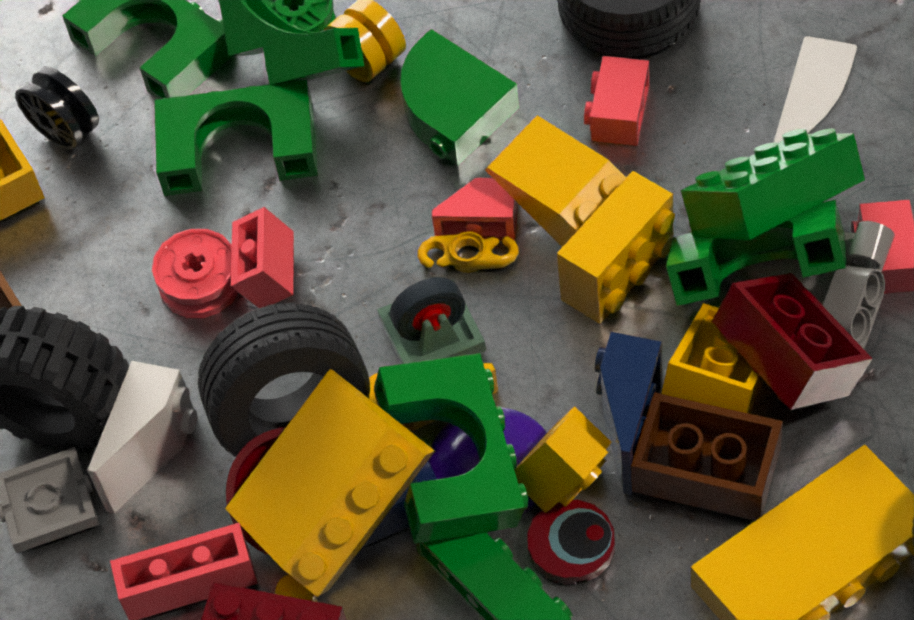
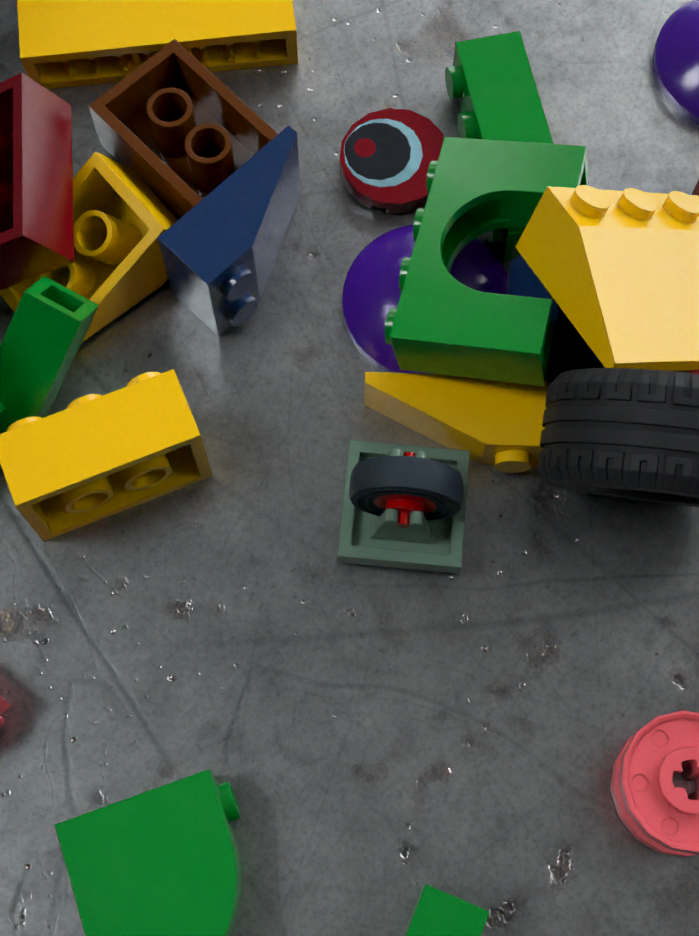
camera: 160 degrees left, 15 degrees up
coral brick [231,207,294,308] -> none
yellow piece [417,231,519,273] -> none
coral slope [432,177,518,241] -> none
yellow slope [485,115,626,247] -> none
yellow brick [515,406,612,513] -> none

